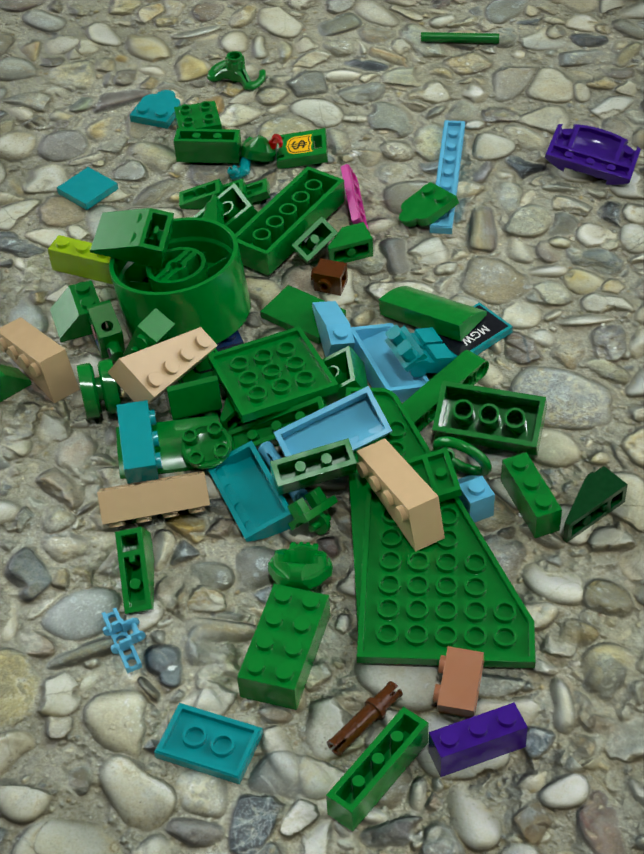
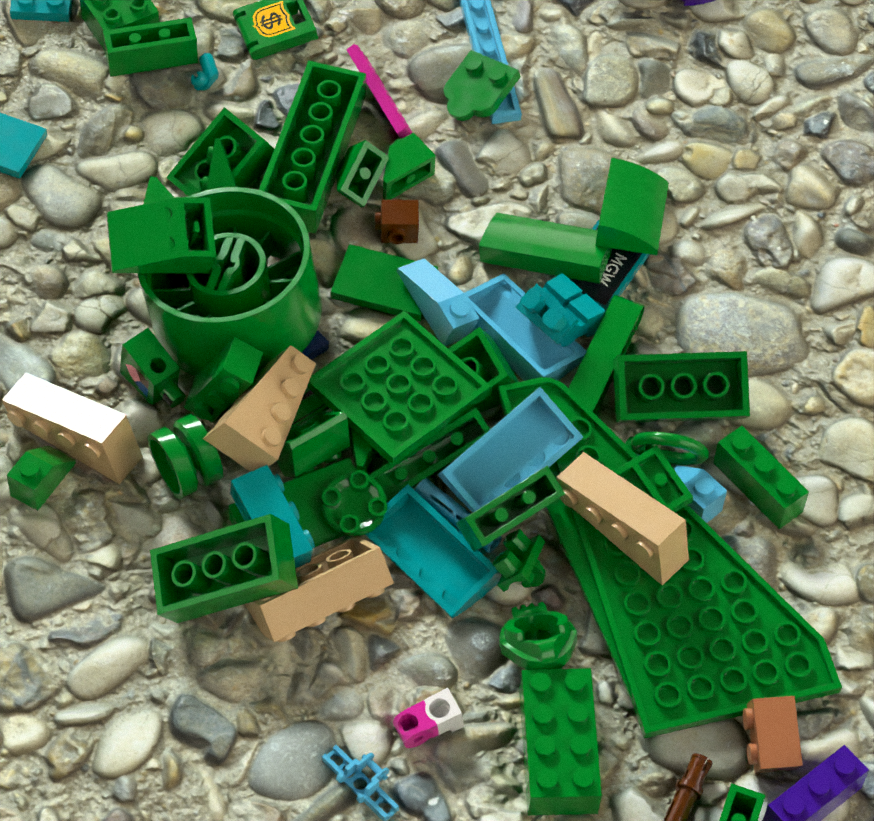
camera: 25 degrees left, 10 degrees up
lime slope [48,235,113,285] -> none
green slope [50,280,106,342] -> none
green slope [115,527,154,615] -> none
green slope [179,178,270,209] -> none
green piece [241,134,283,161] -> none
dark green slope [563,466,628,543] -> none
none -> green brick [150,514,298,623]
none -> leg [393,688,464,748]
none -> green slope [595,158,669,256]

